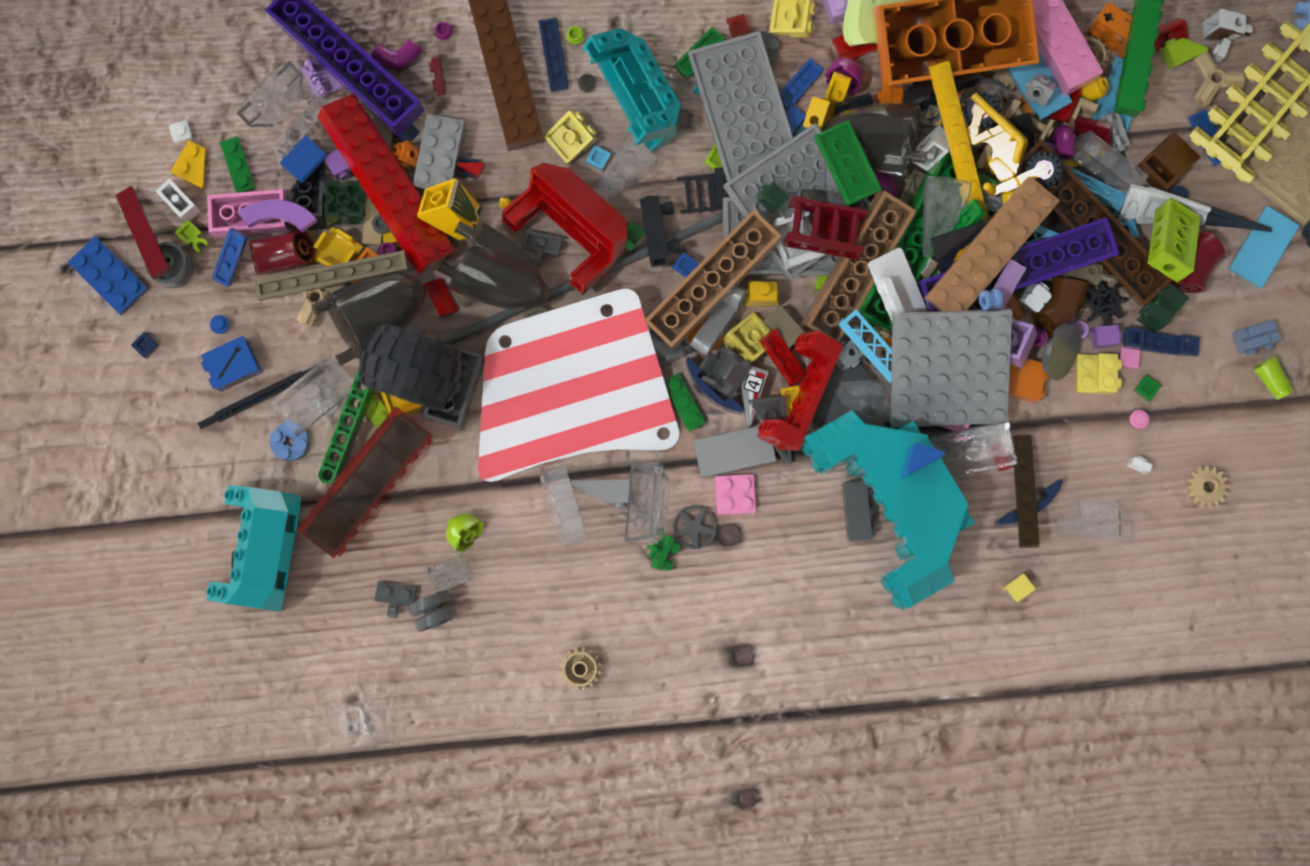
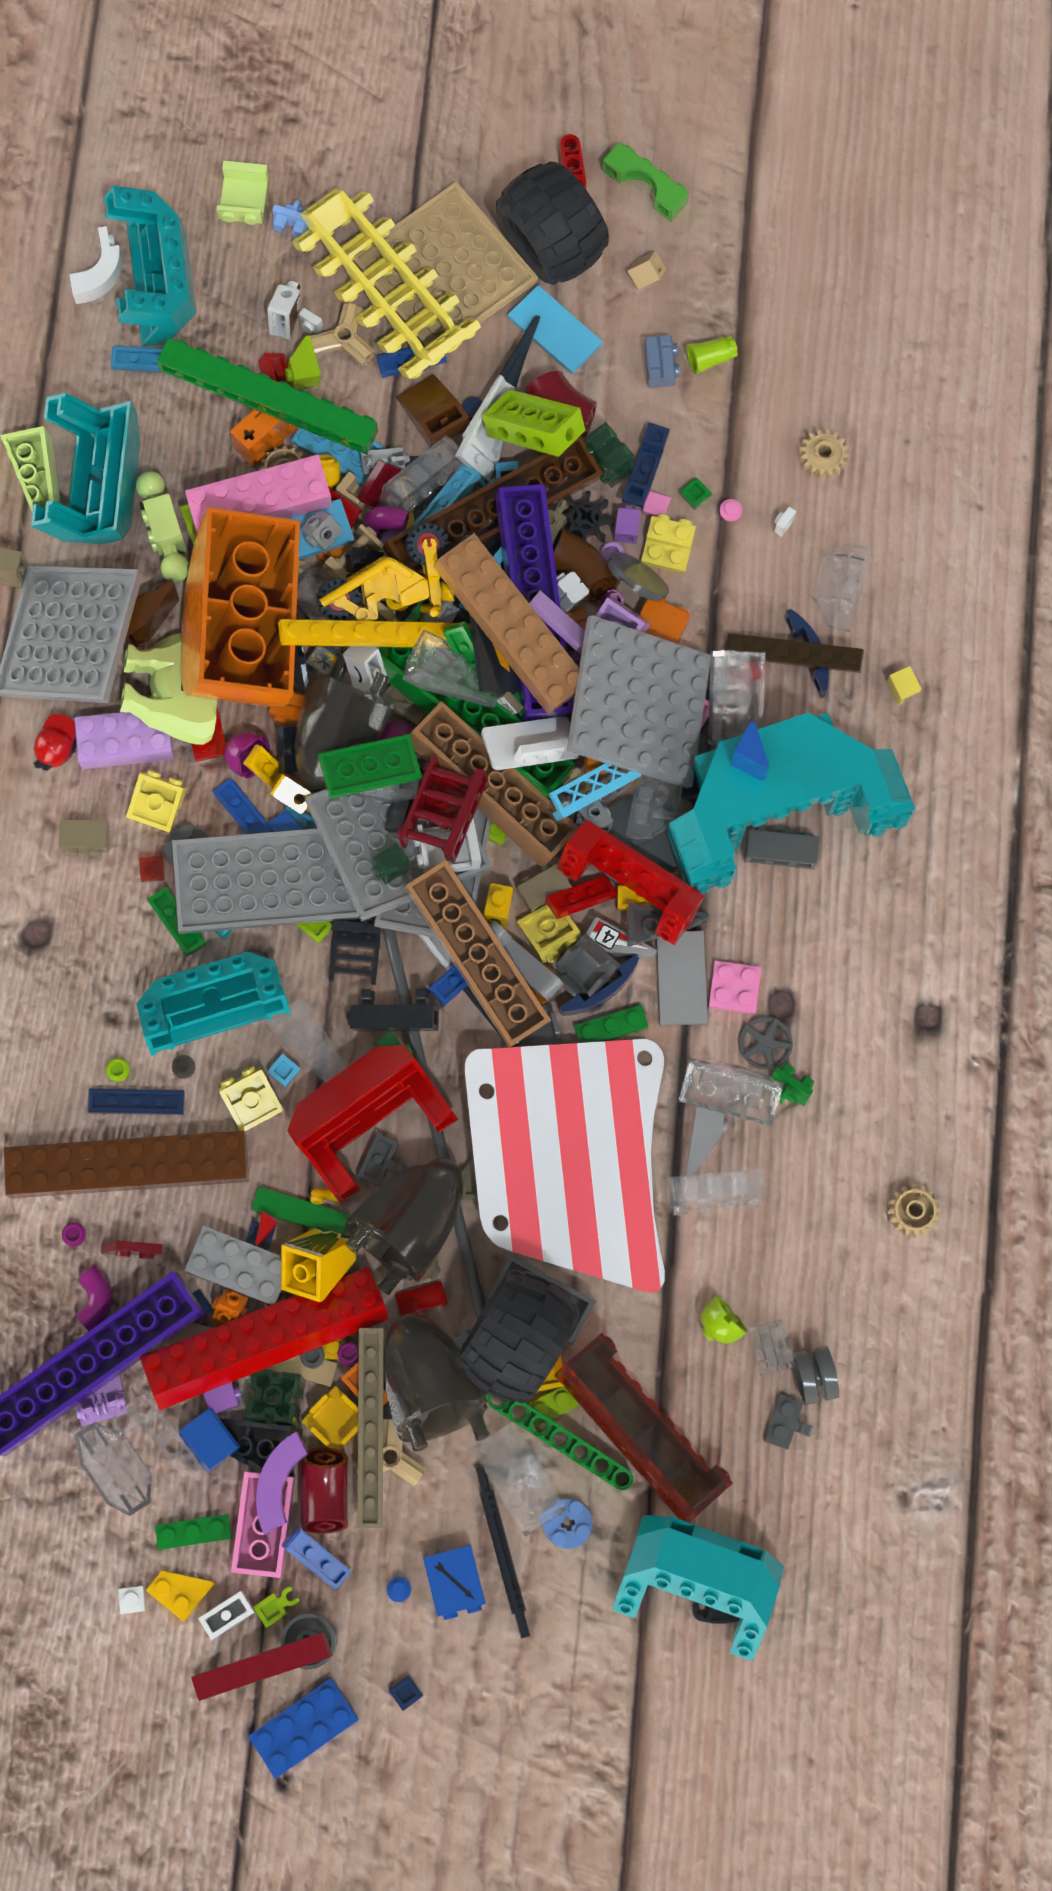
camera: 80 degrees left, 5 degrees down
medium blue wheel [979,288,1003,310] -> none
none -> green tile [251,1187,350,1235]

